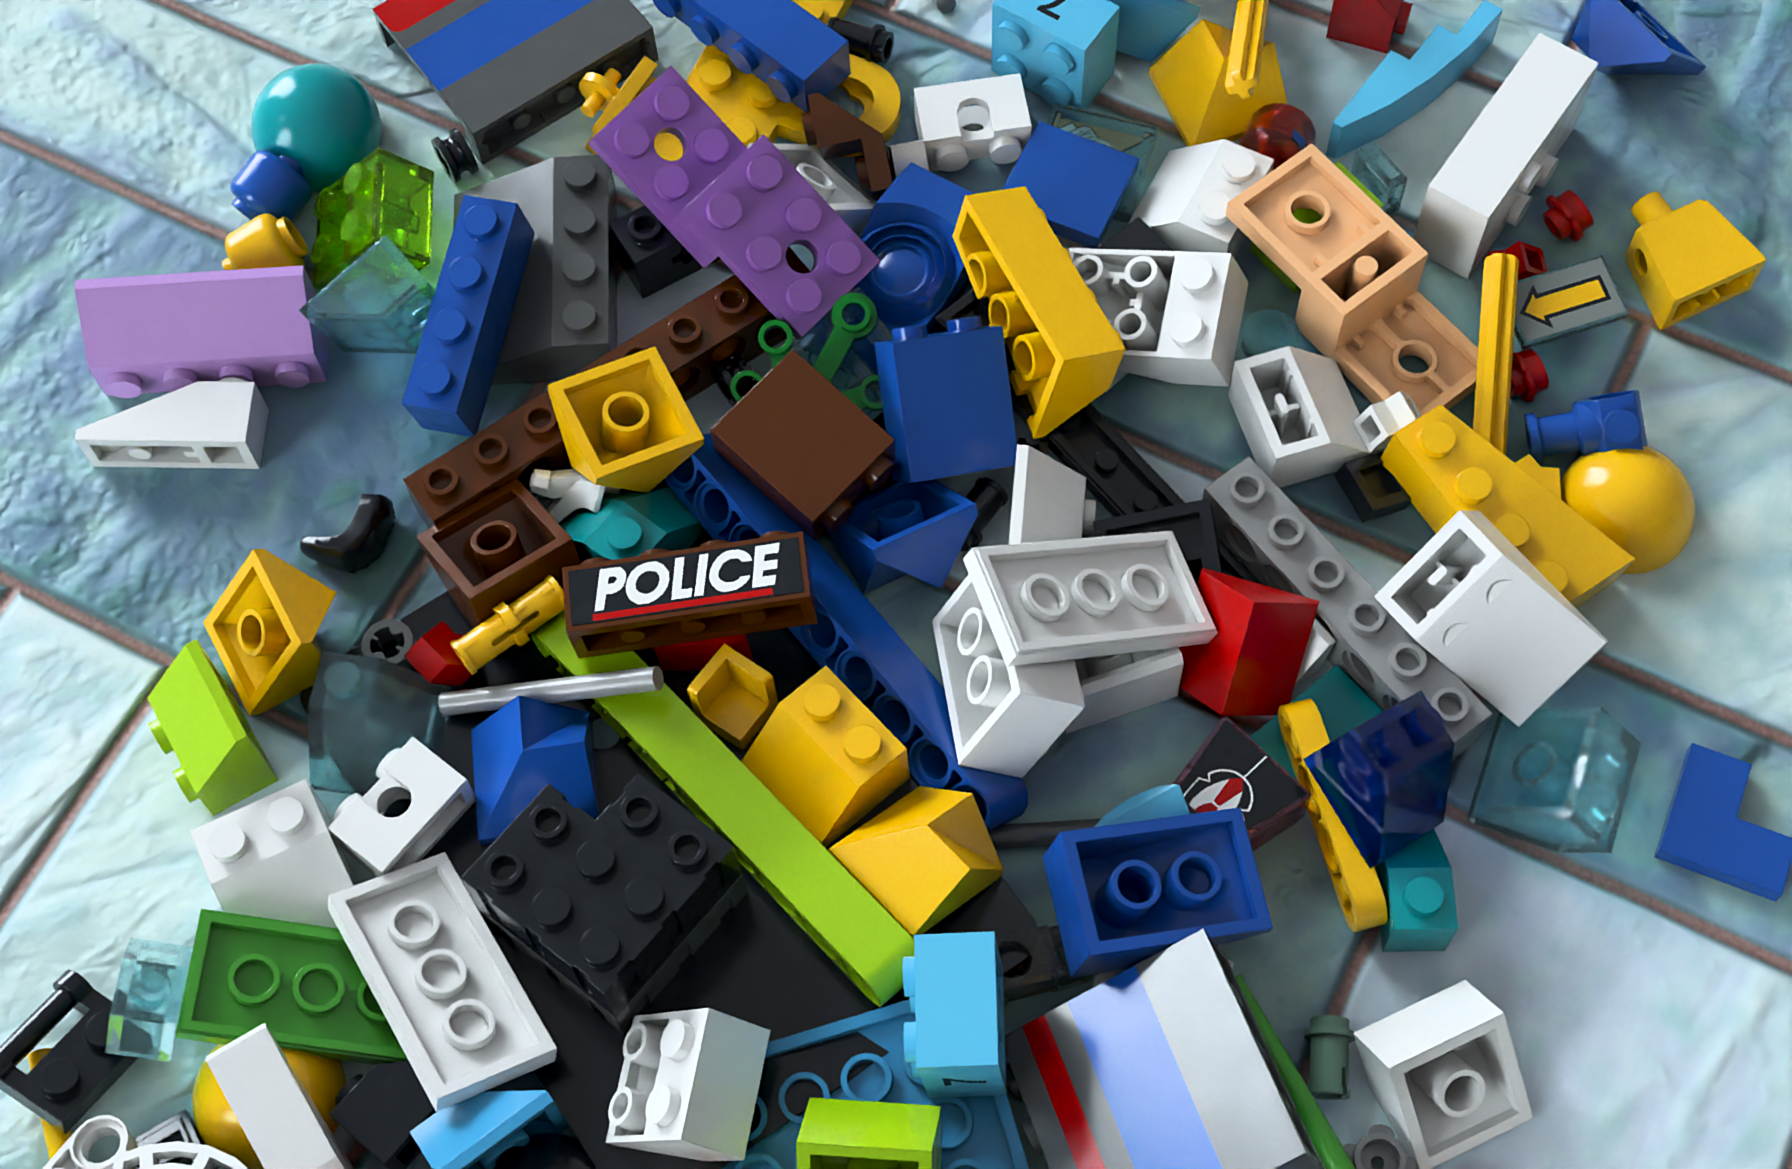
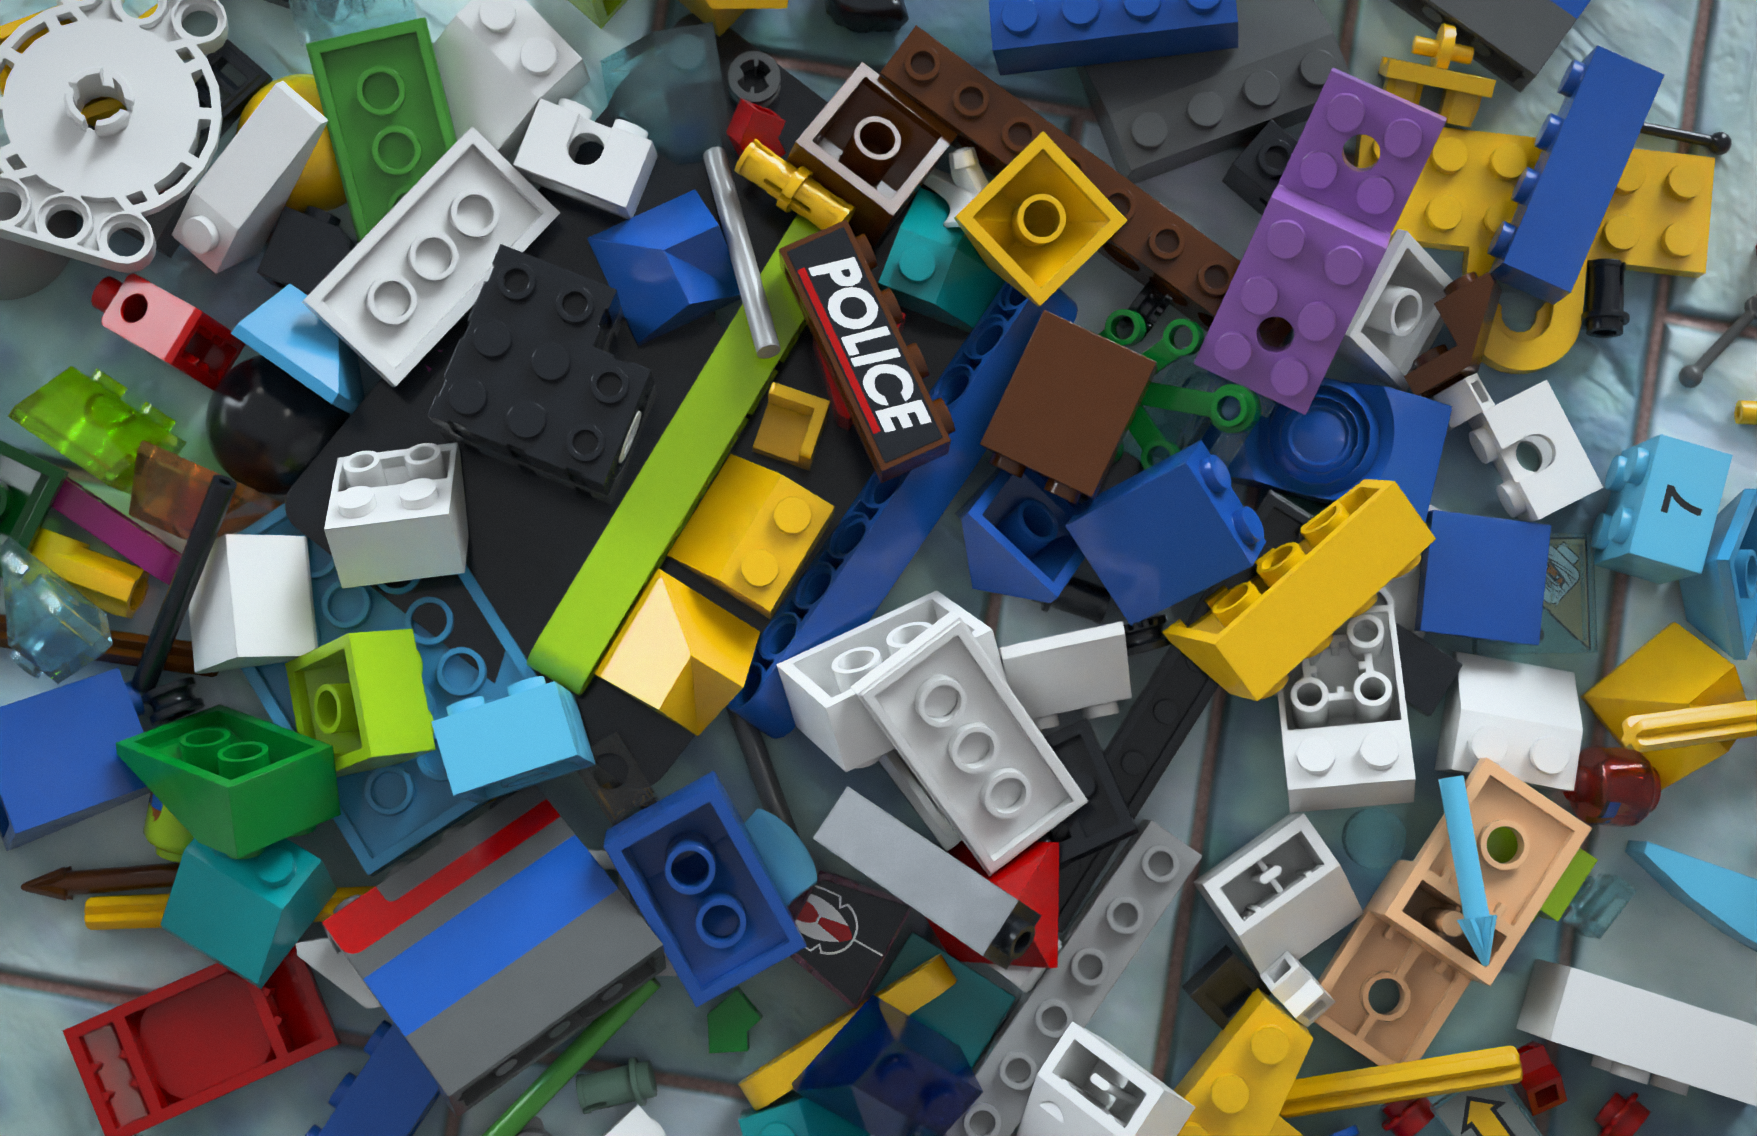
camera: 65 degrees right, 20 degrees up
none -> green piece [707,986,763,1054]
none -> slope [812,786,1042,970]
none -> medium azure piece [1438,775,1497,967]

